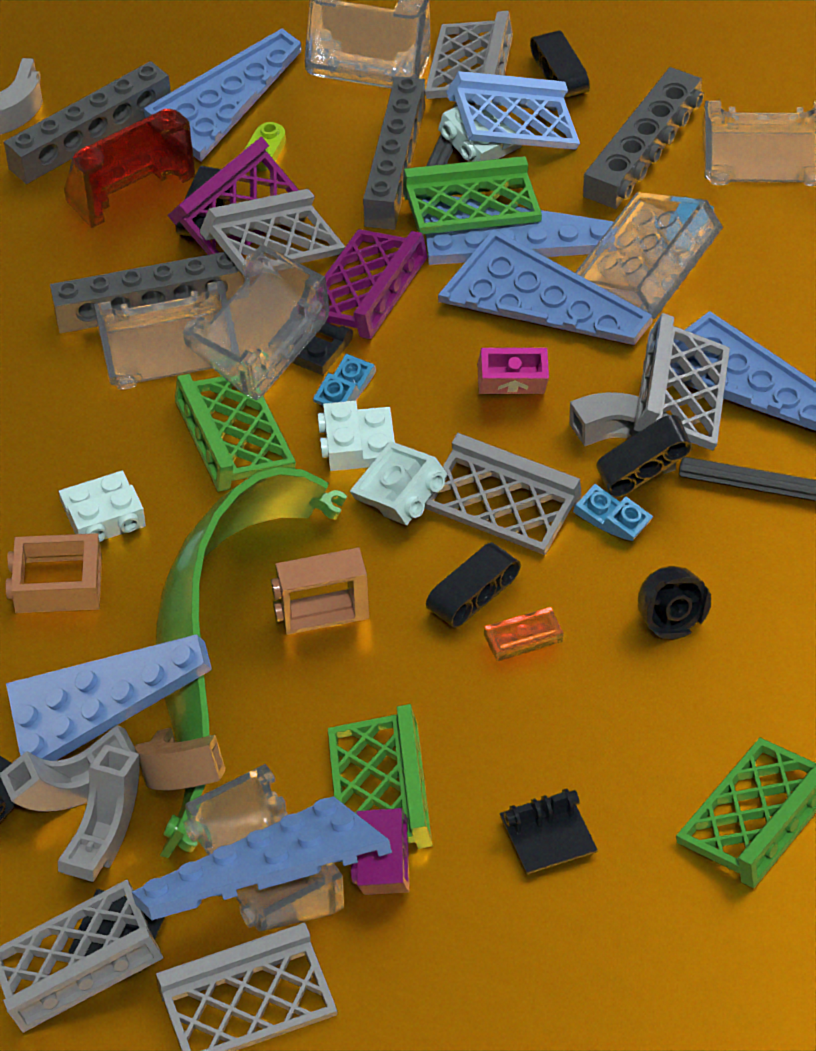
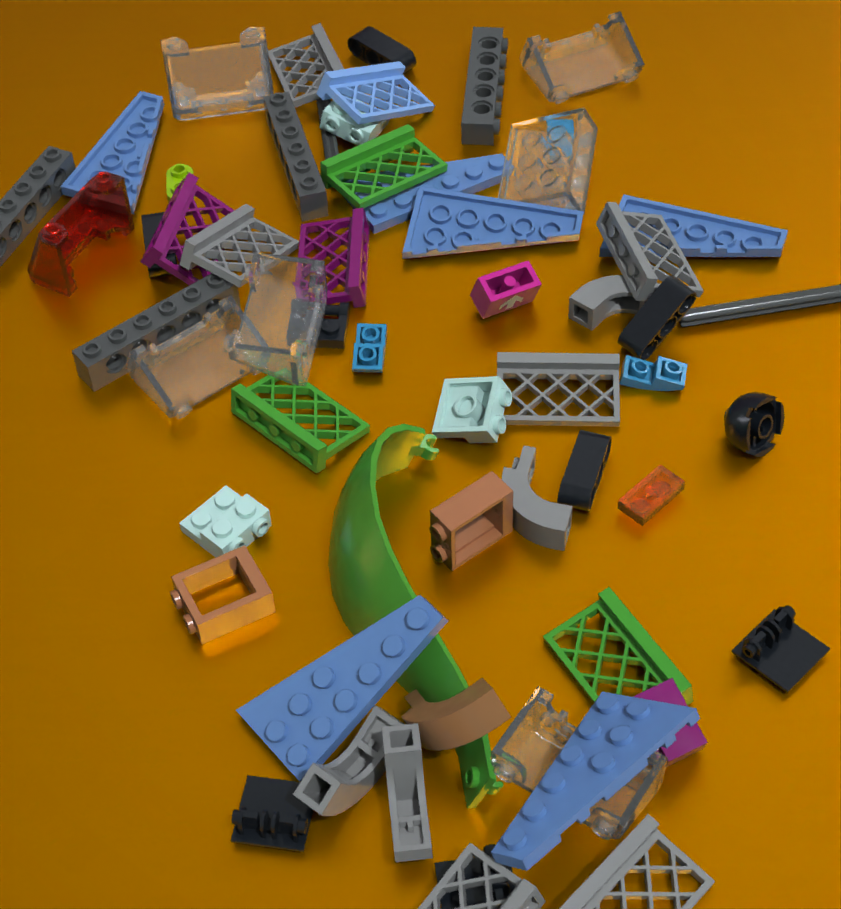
camera: 25 degrees left, 0 degrees up
light aqua plate [317,401,395,471] -> none
none -> light grey arch [502,446,573,551]

